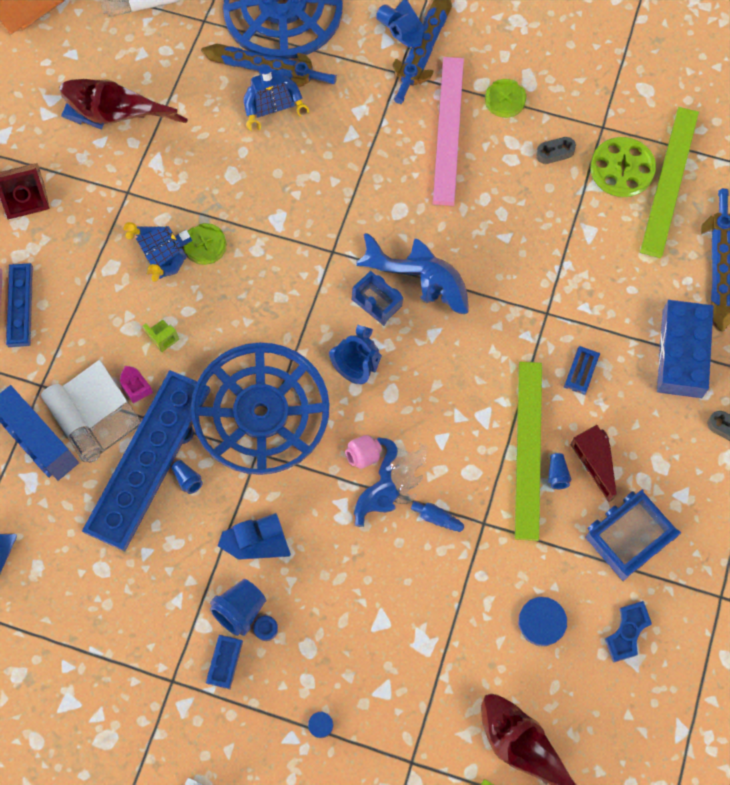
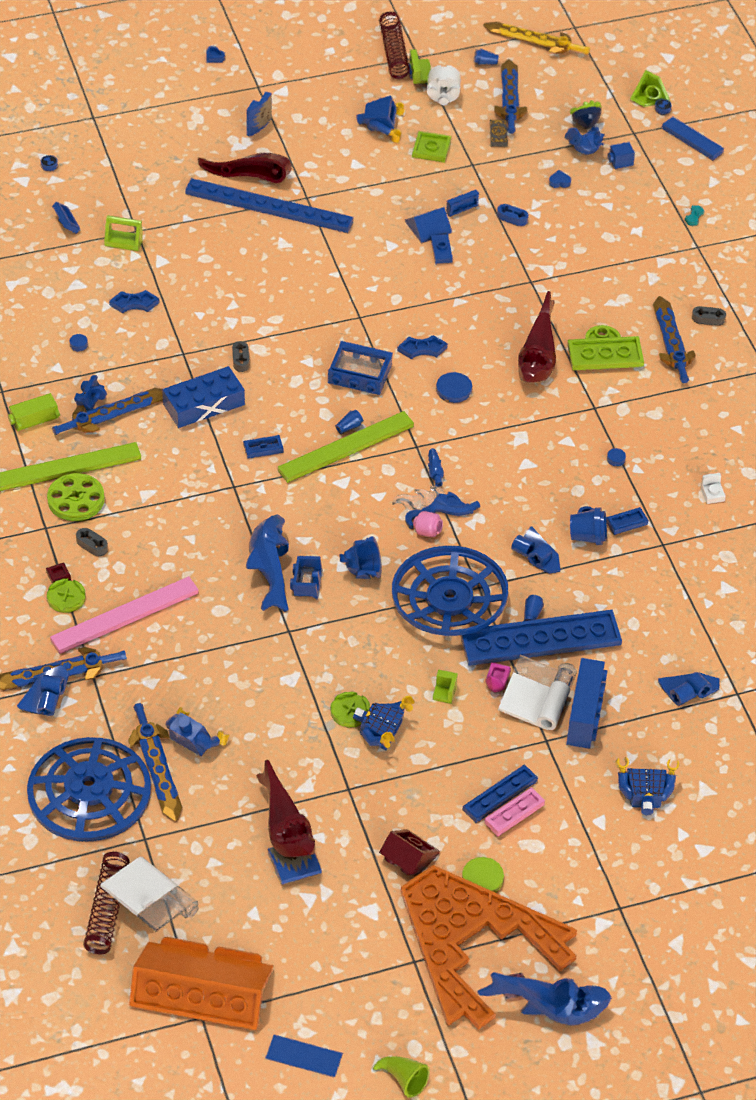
camera: 130 degrees left, 20 degrees down
dark red slope [570,425,617,502] -> none
none -> dark red tile [46,562,71,584]

